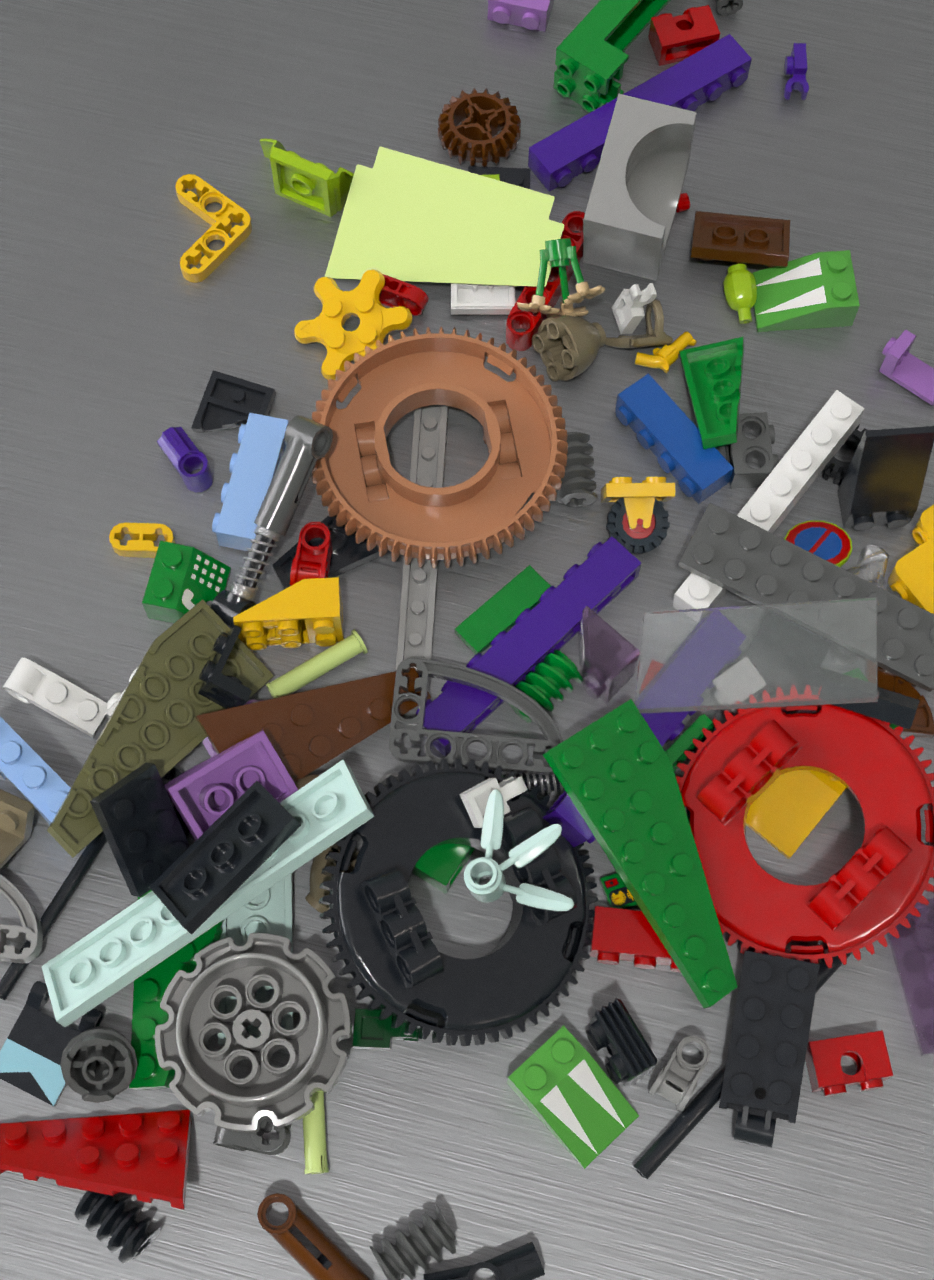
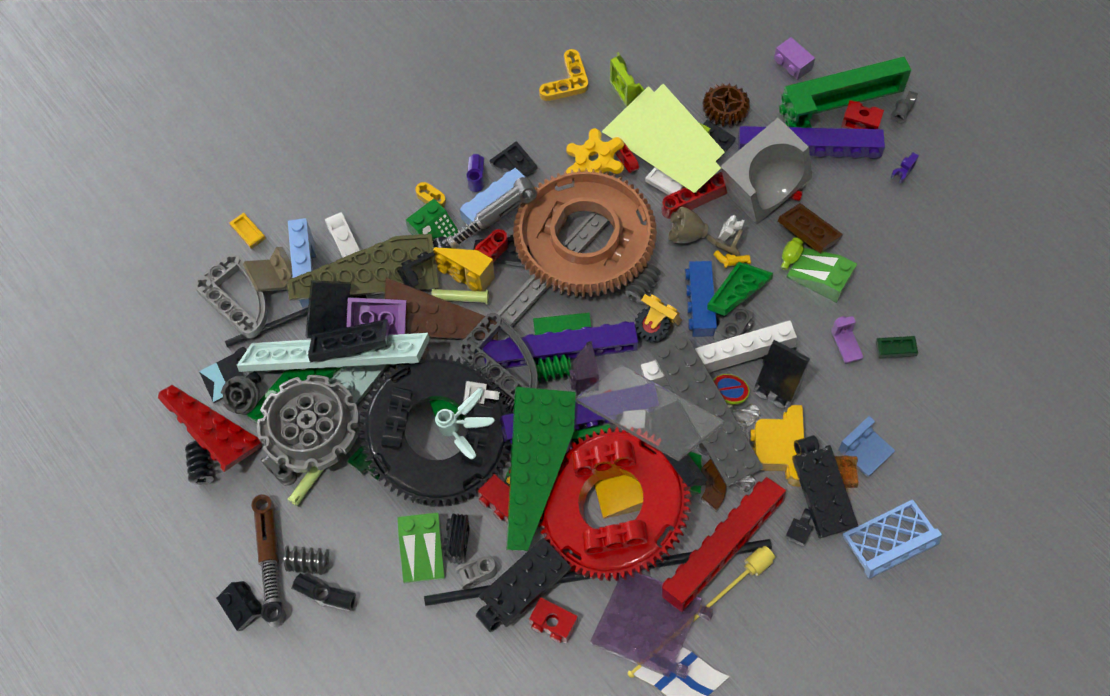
camera: 40 degrees right, 5 degrees down
plant [517,238,605,318] -> none

